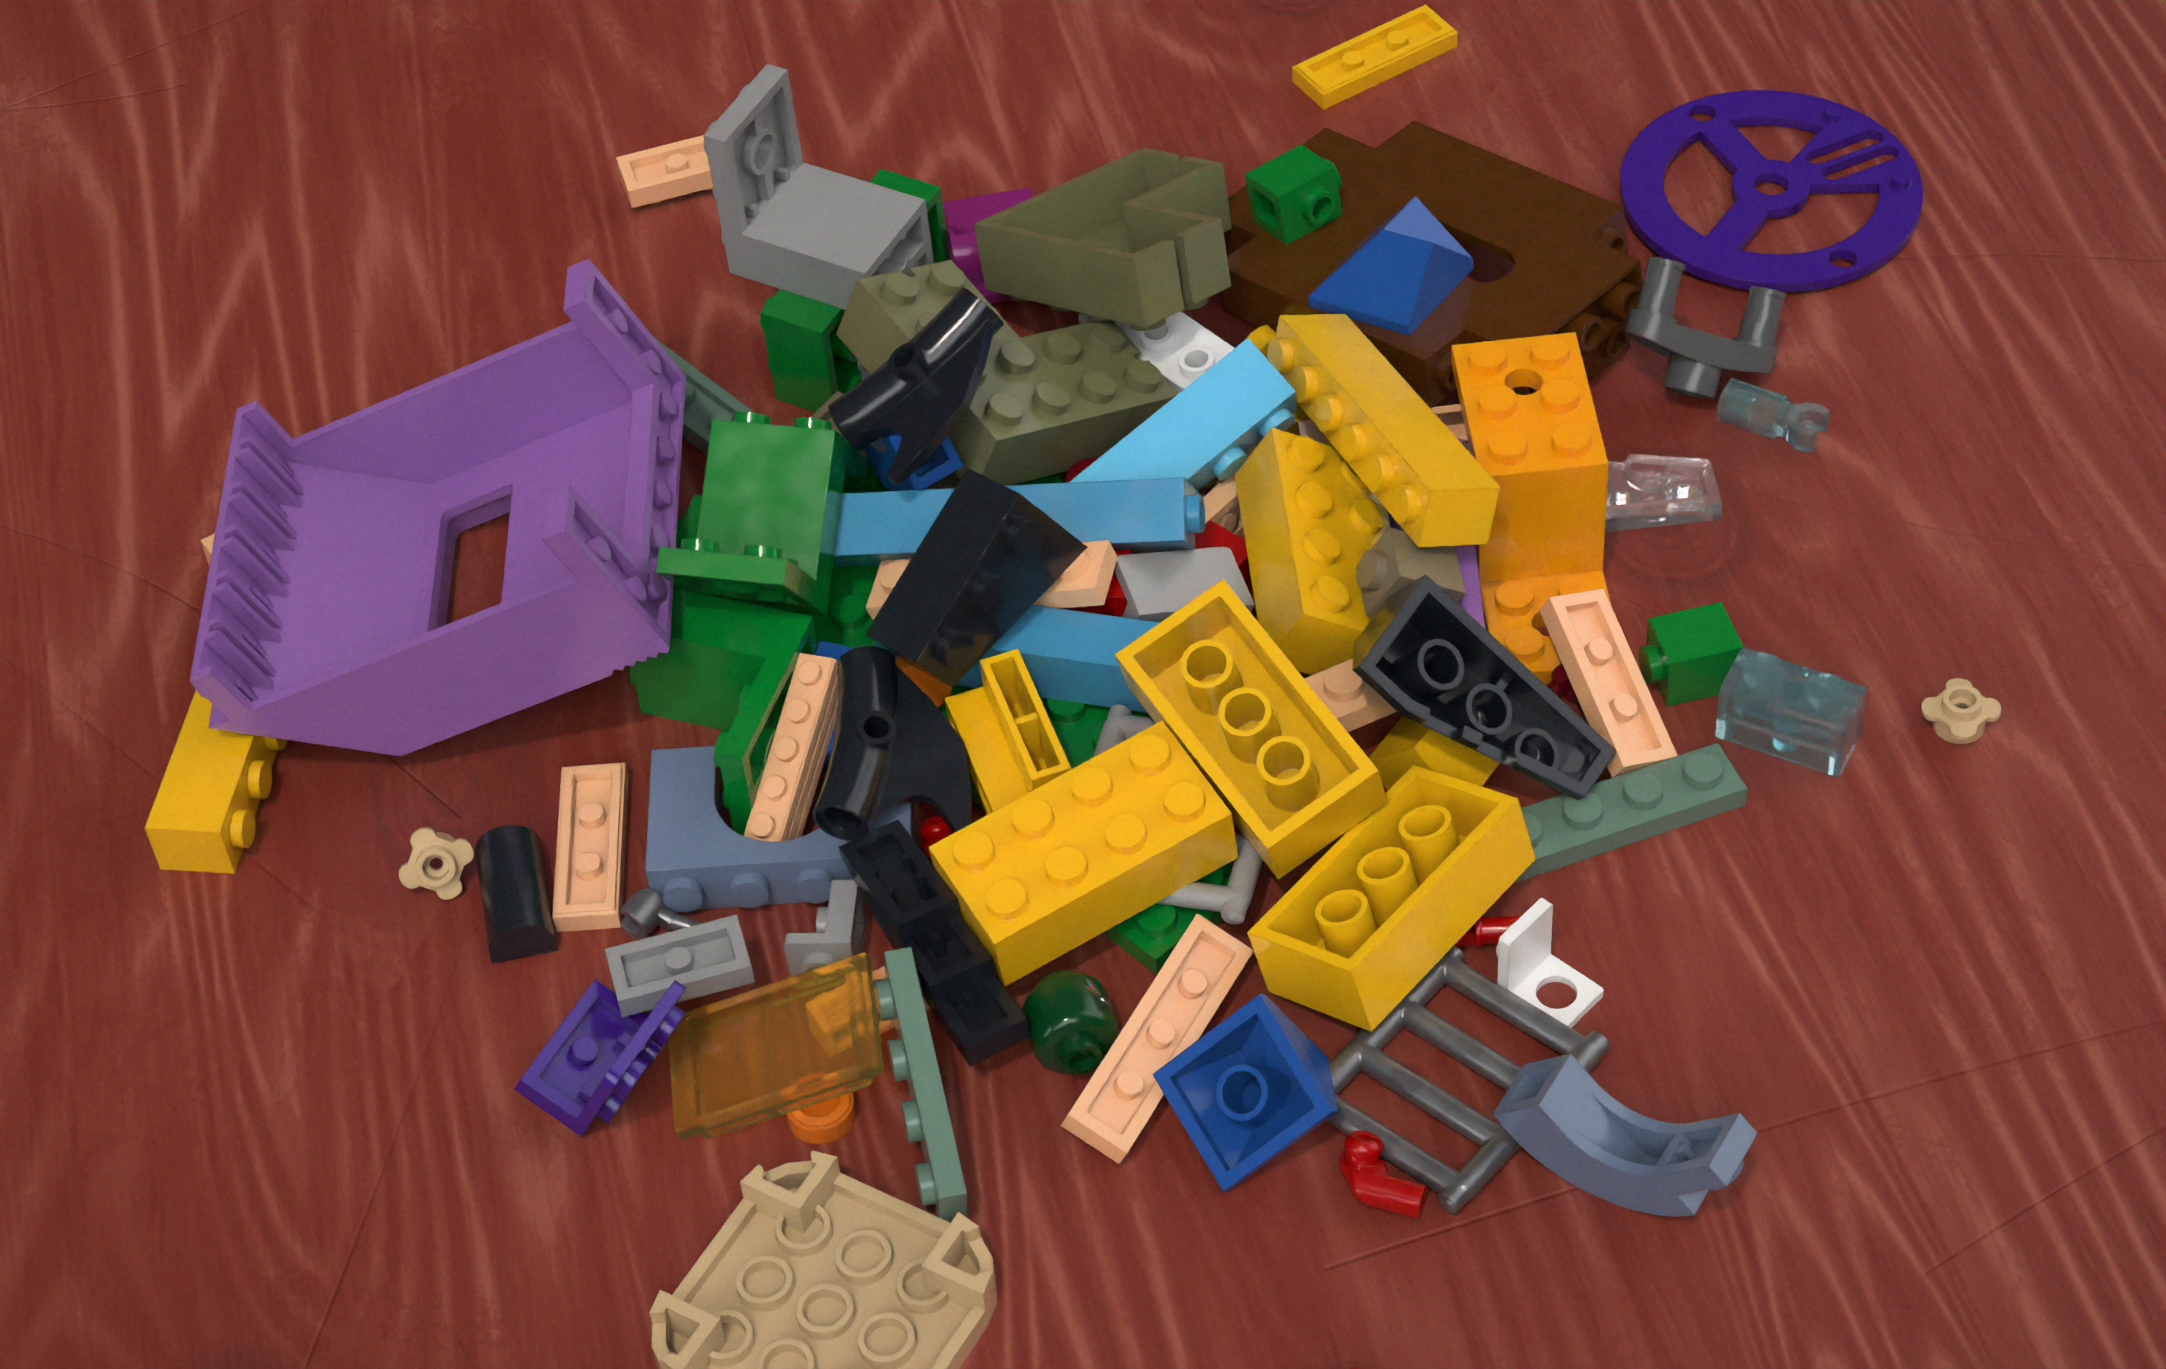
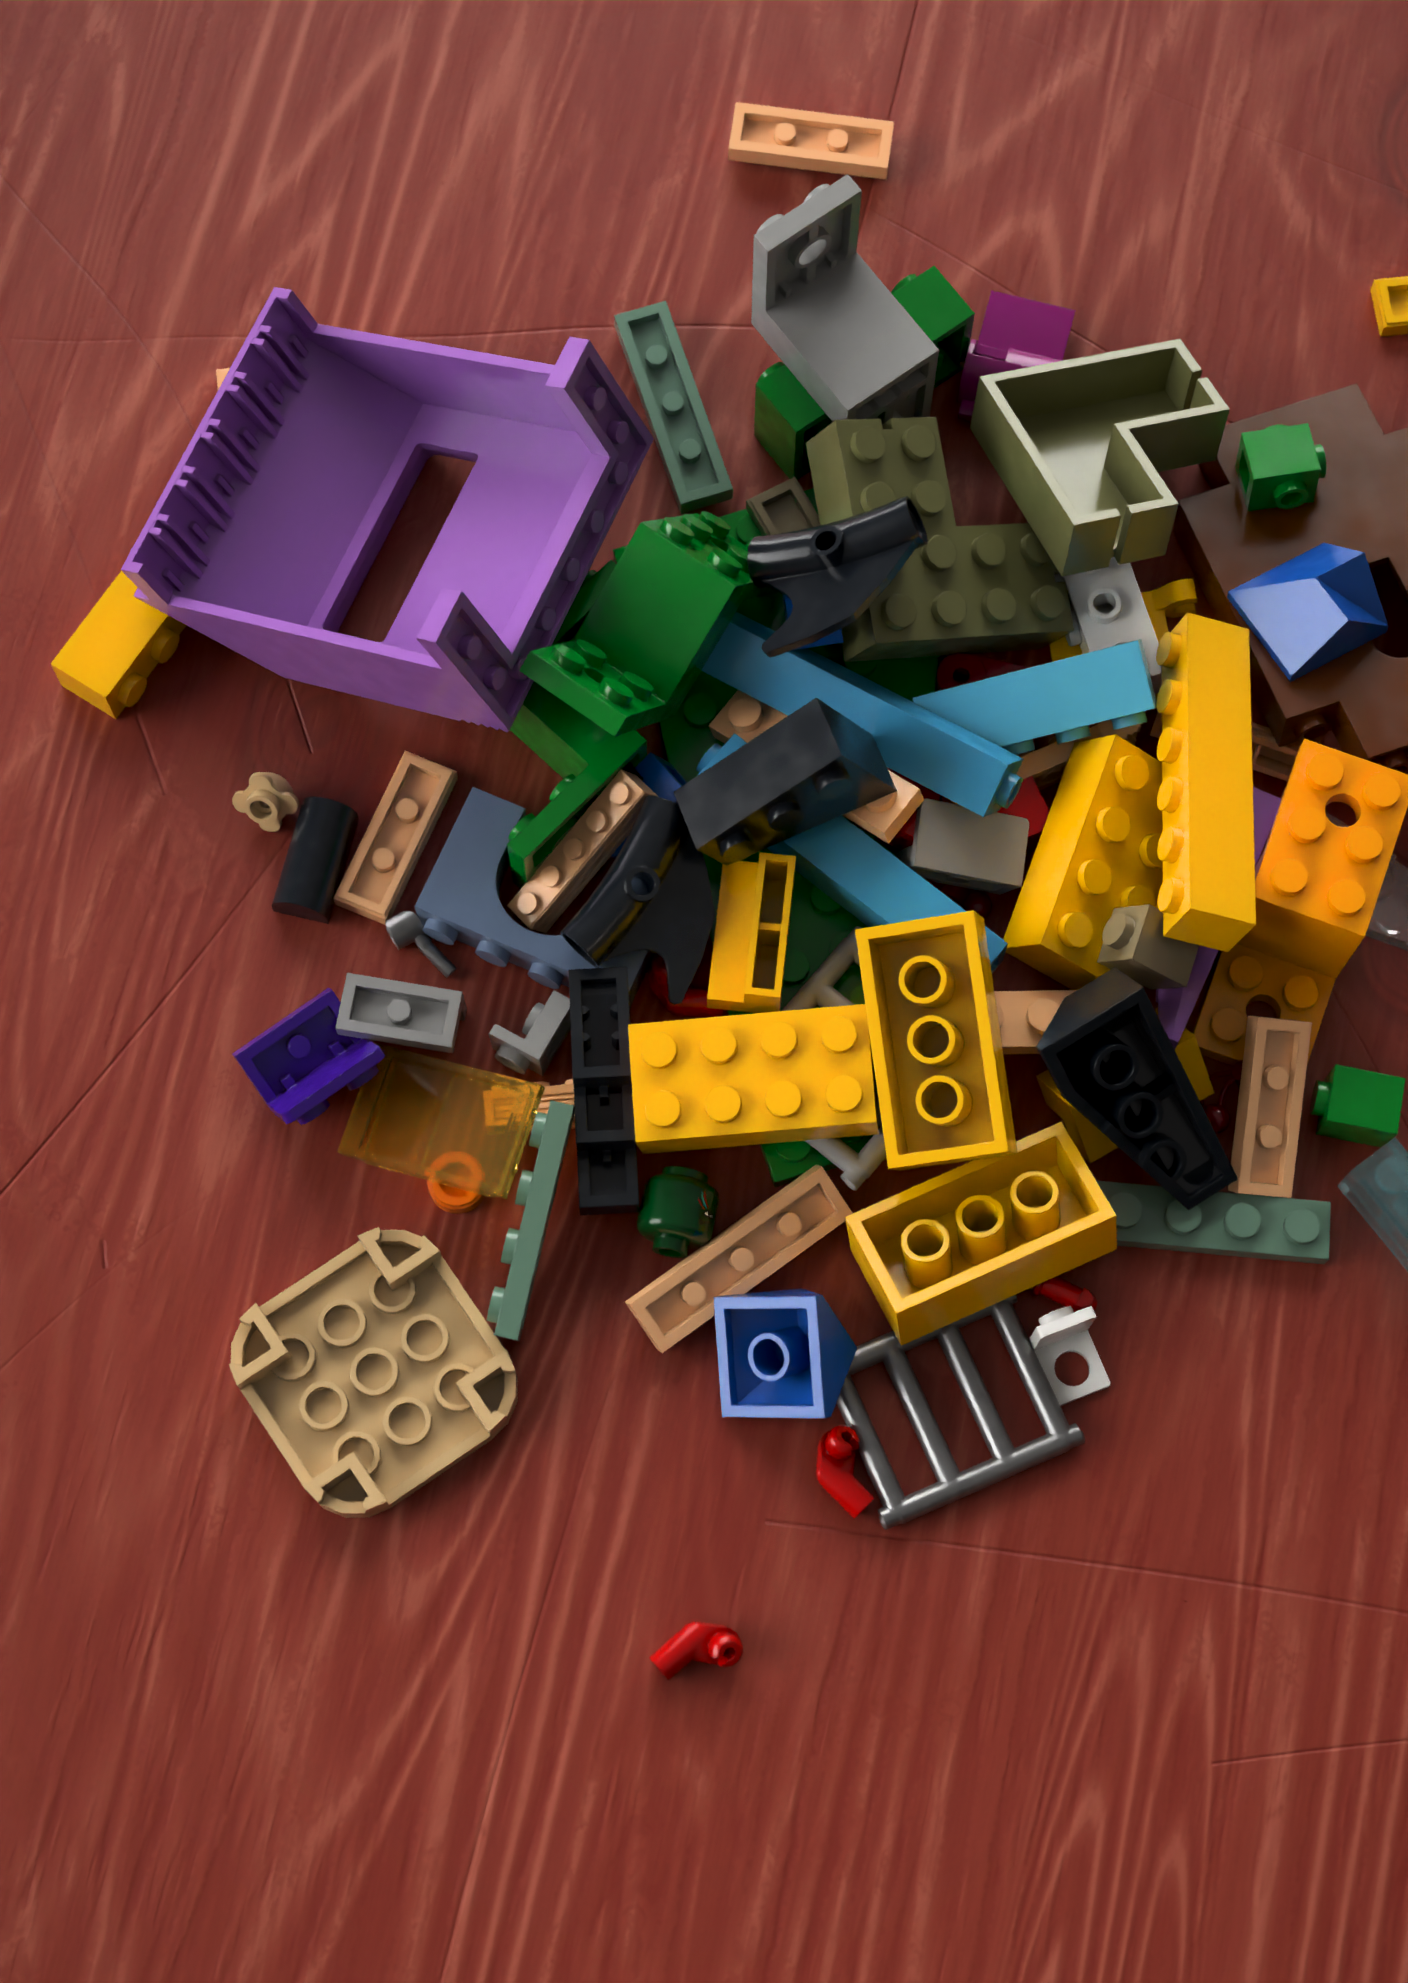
camera: 20 degrees right, 25 degrees up
sand blue arch [1492,1054,1758,1217] -> none

